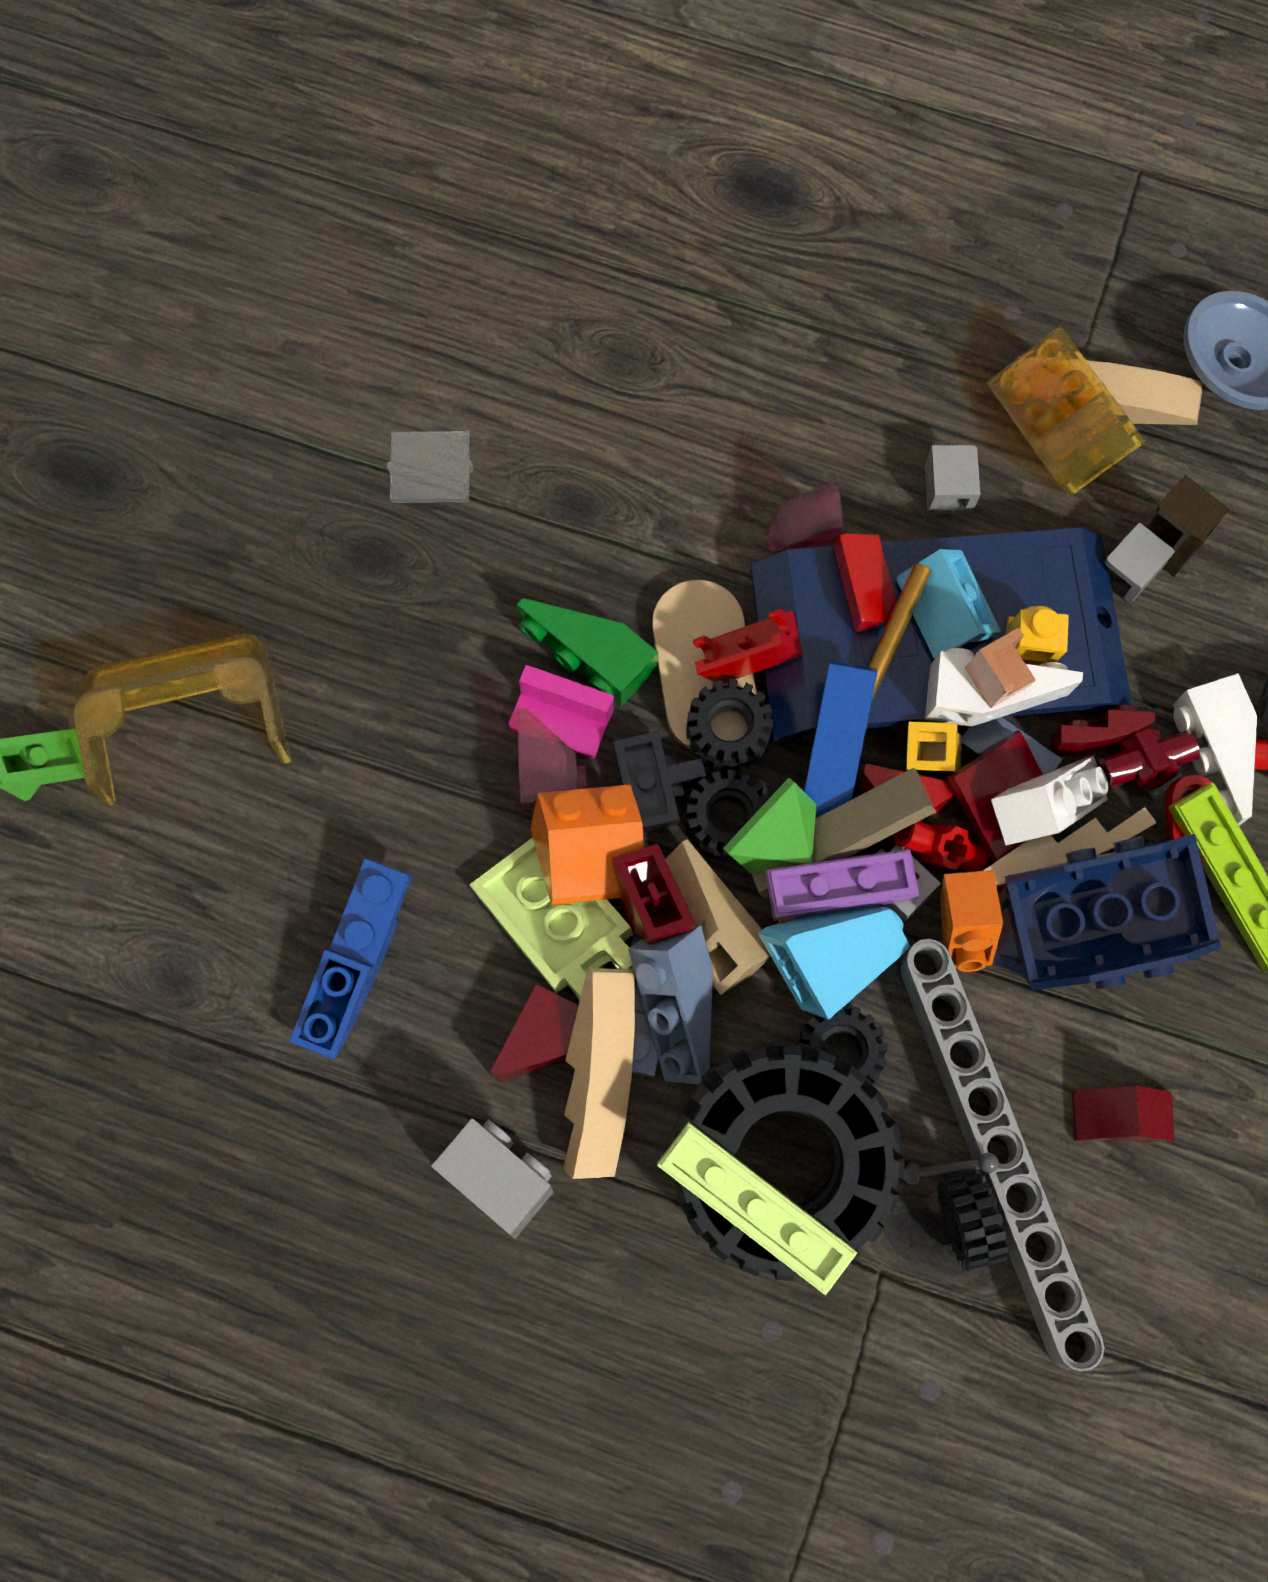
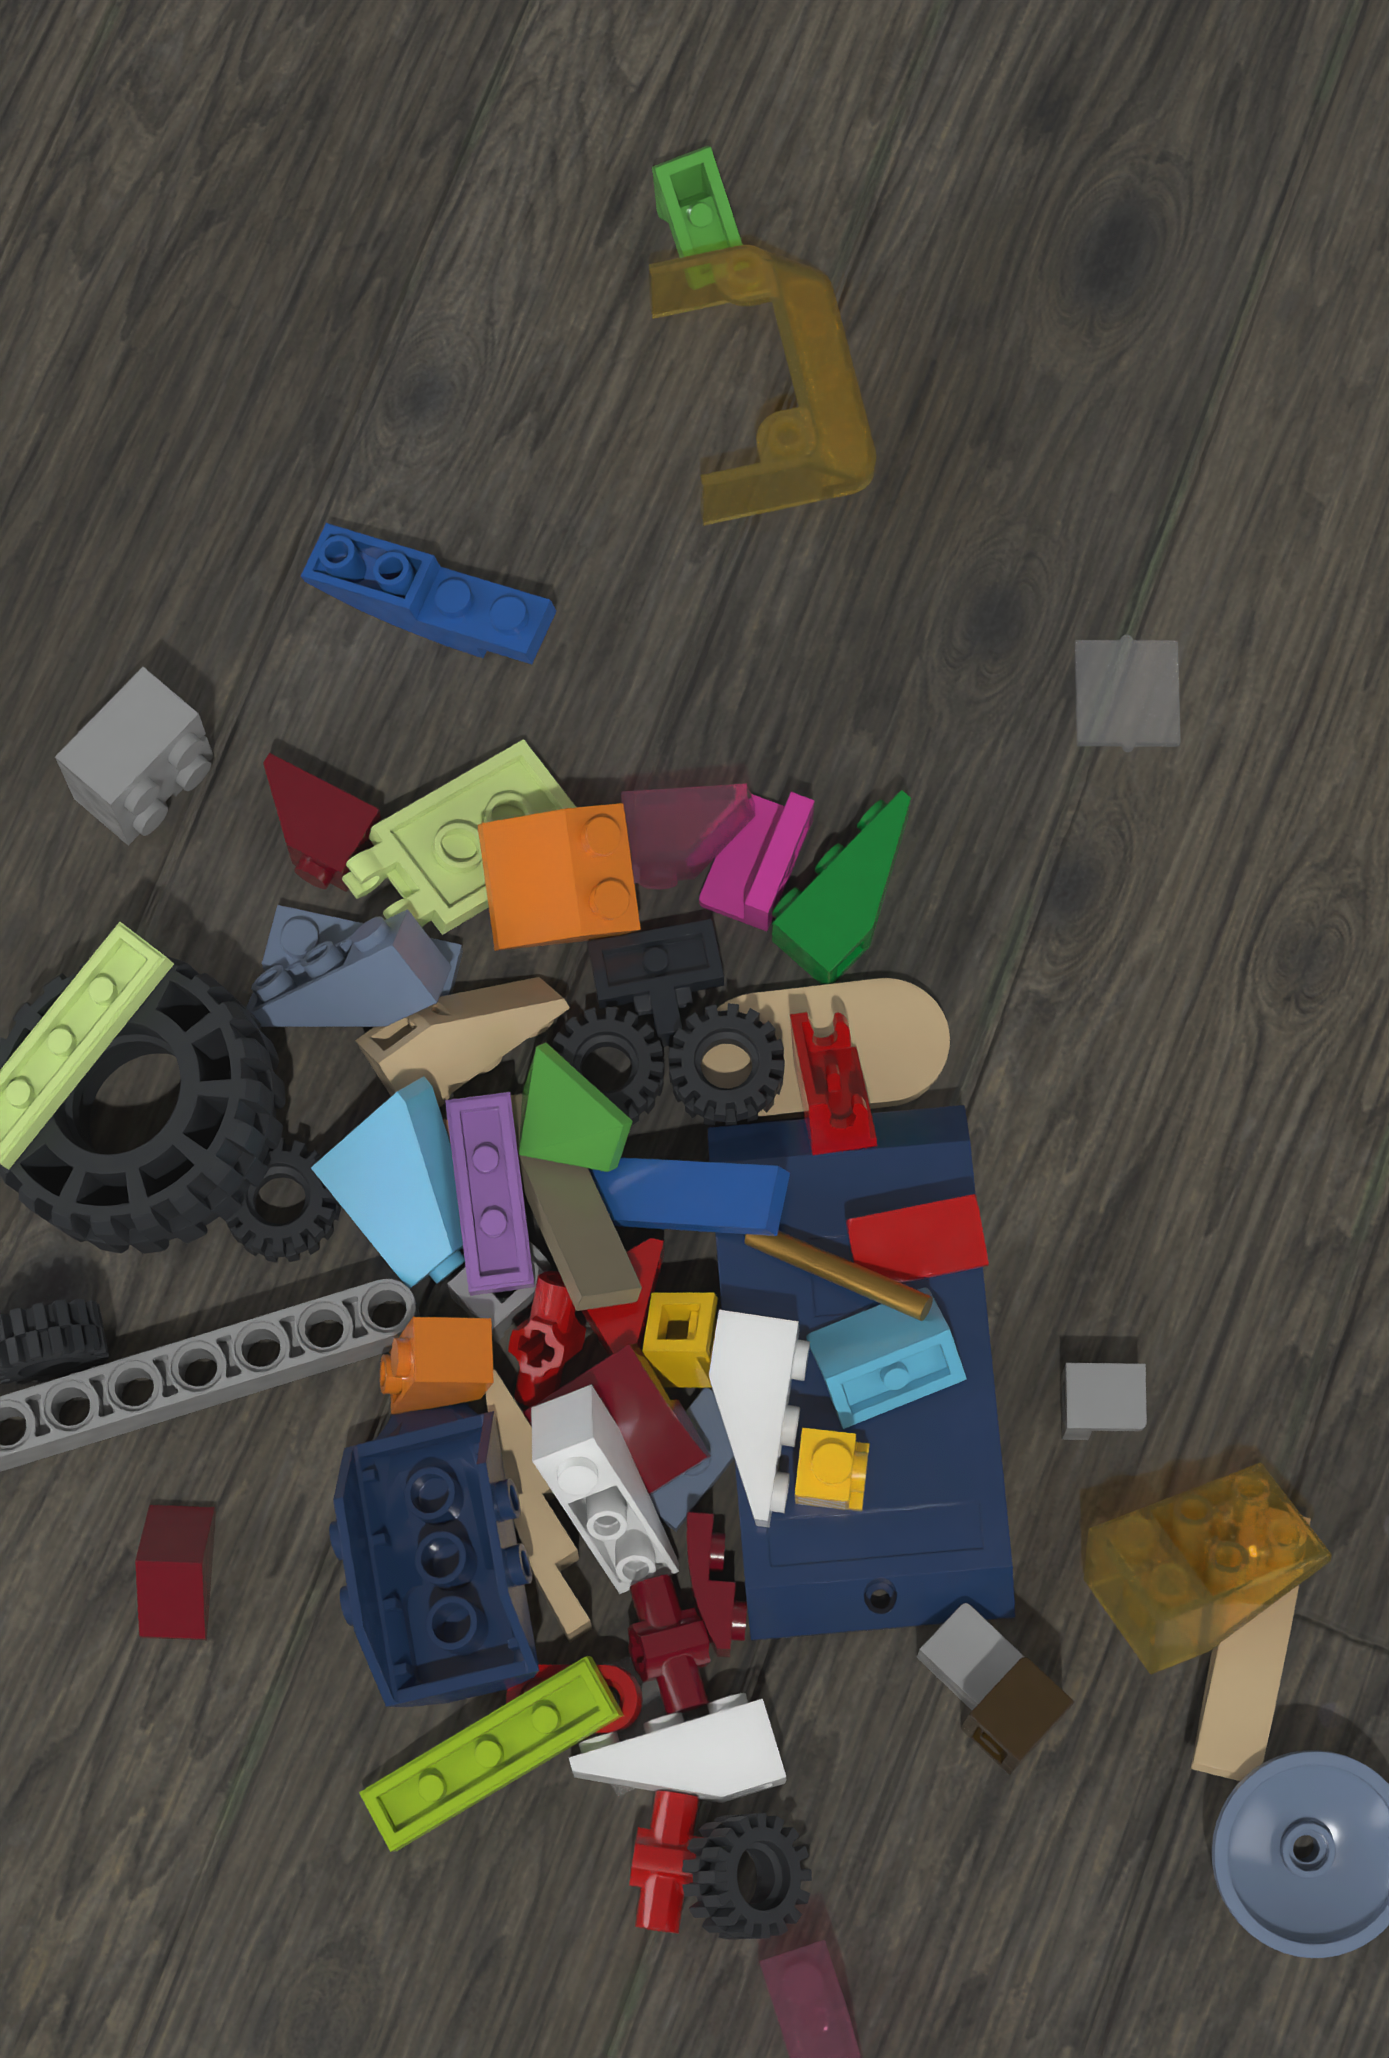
camera: 95 degrees right, 0 degrees up
tan slope [563,968,635,1179] -> none
dark red slope [612,844,696,944] -> none
clear pink slope [768,482,844,553] -> none
dark grey hinge [902,1153,999,1185] -> none
nougat panel [965,628,1036,708] -> none

